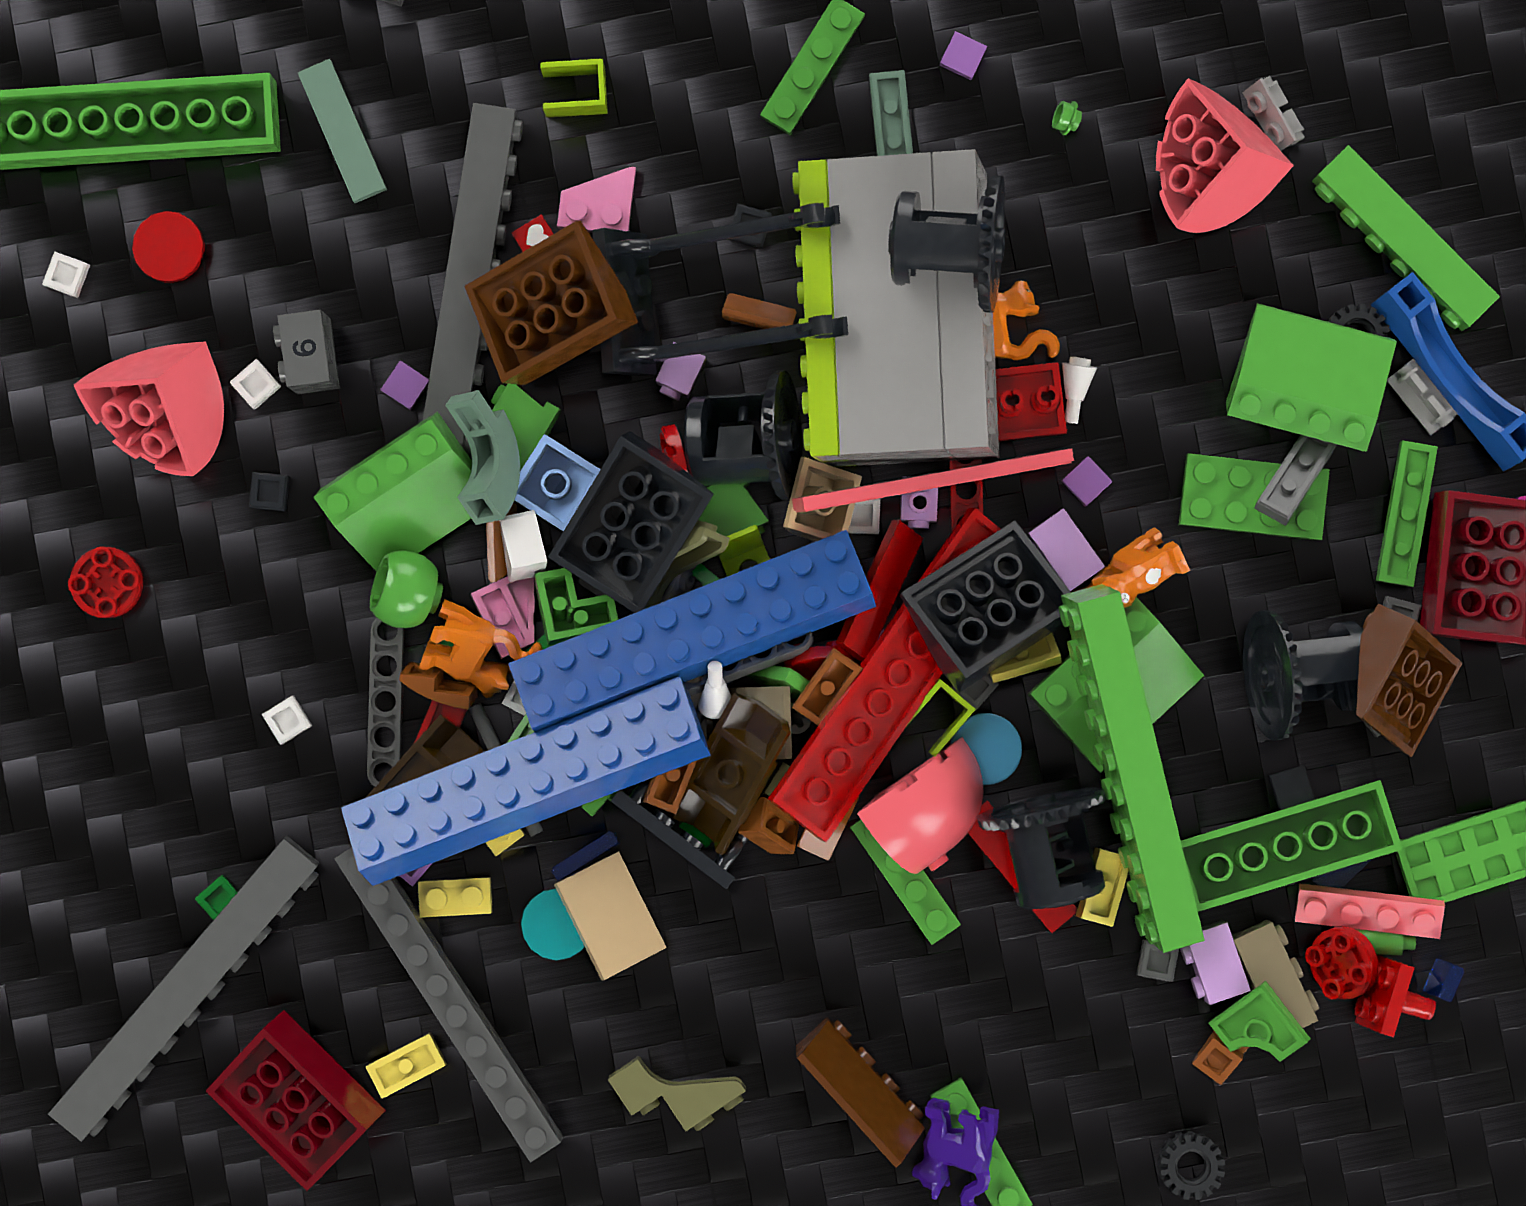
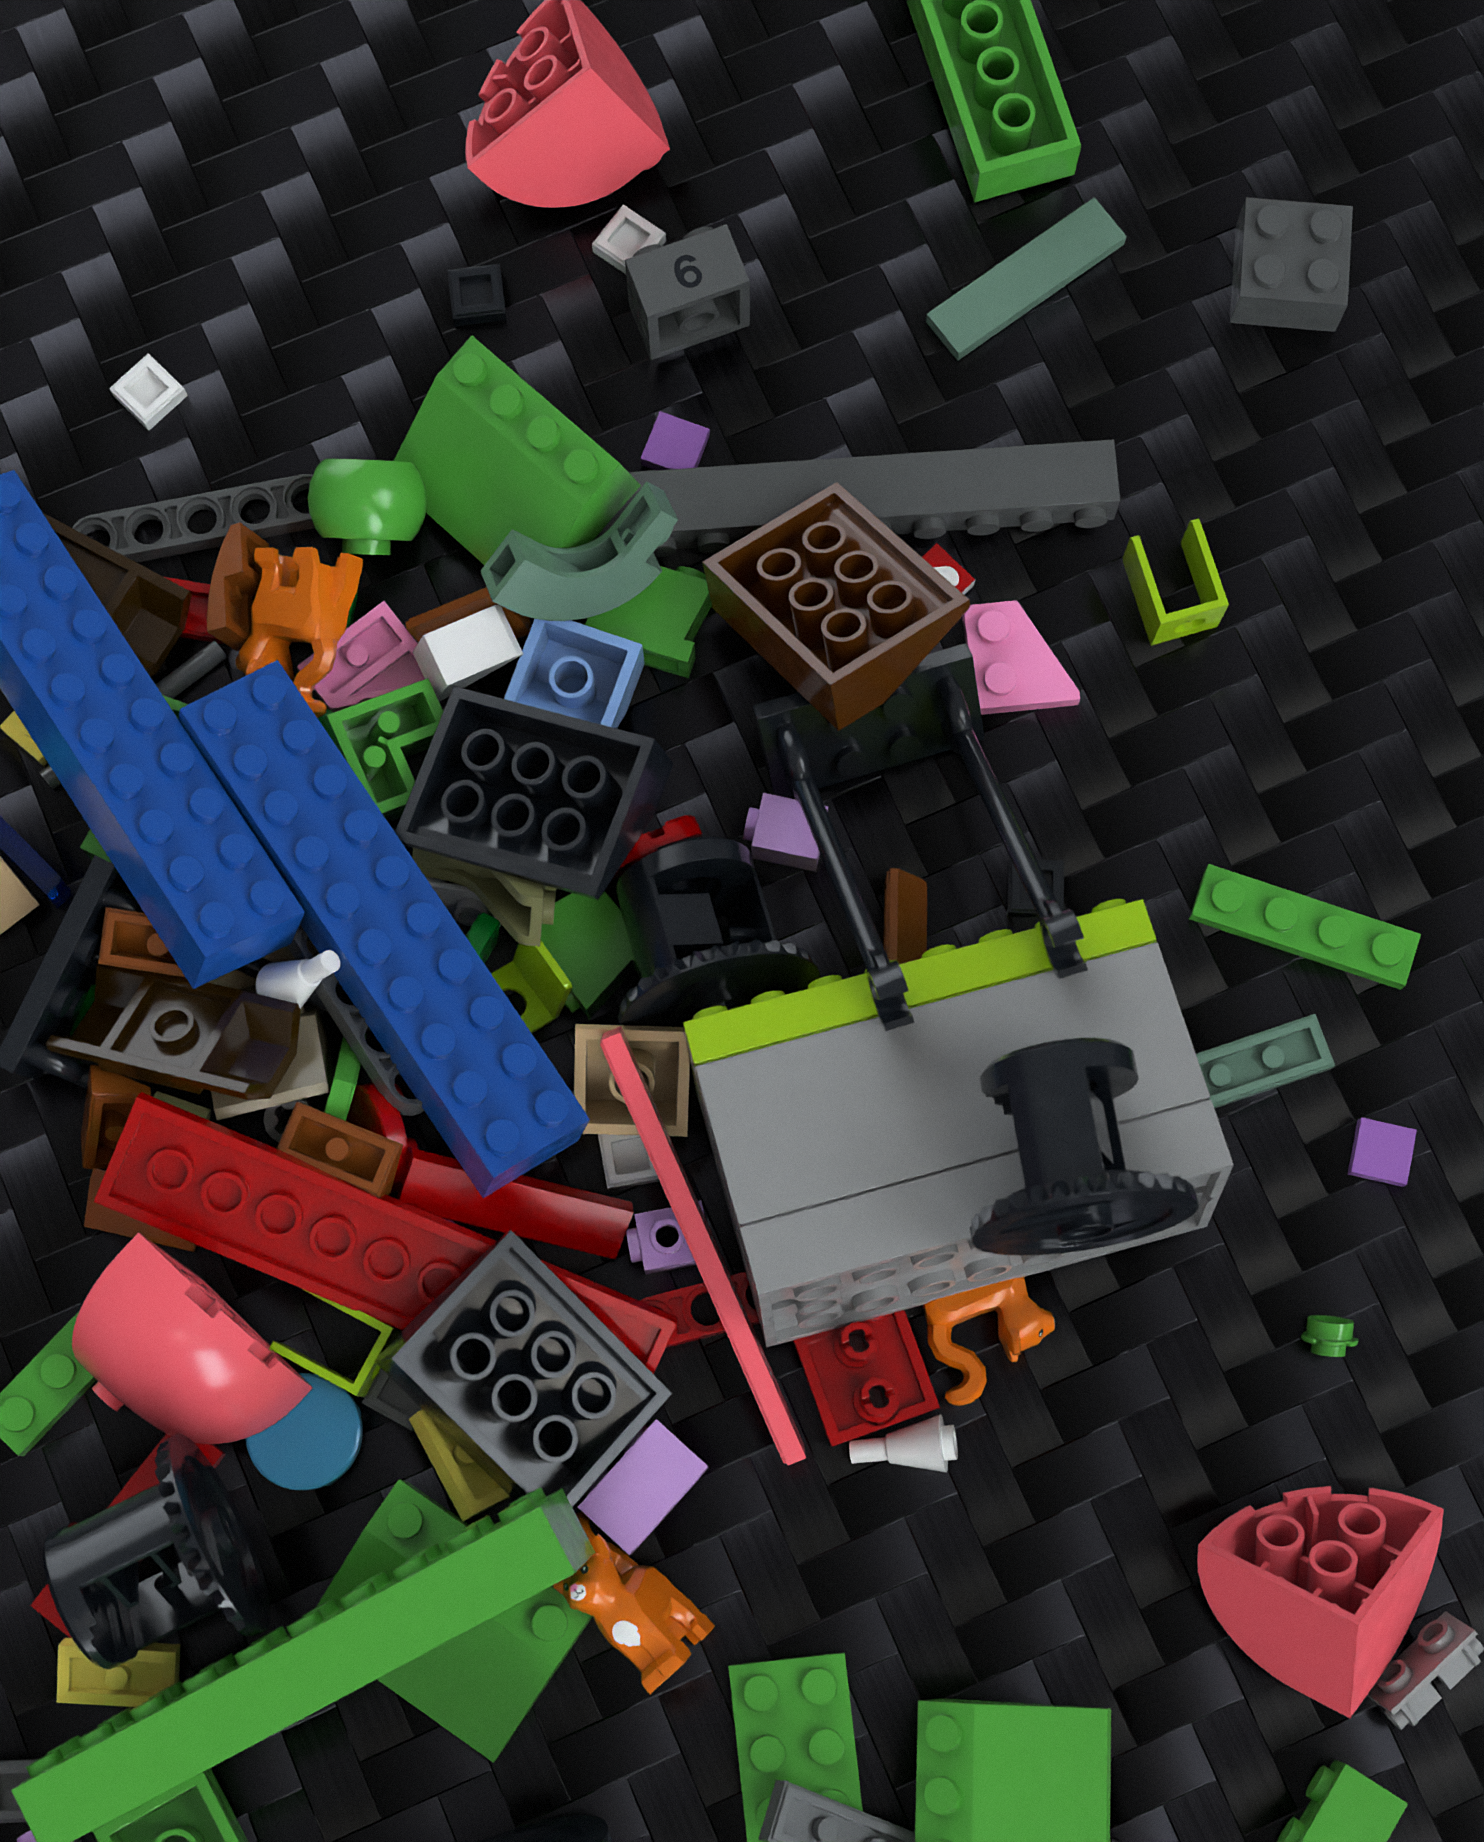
camera: 75 degrees right, 10 degrees down
red tile [68,546,143,618] -> none
red tile [132,211,205,283] -> none
medium lavender tile [1062,456,1112,507] -> none

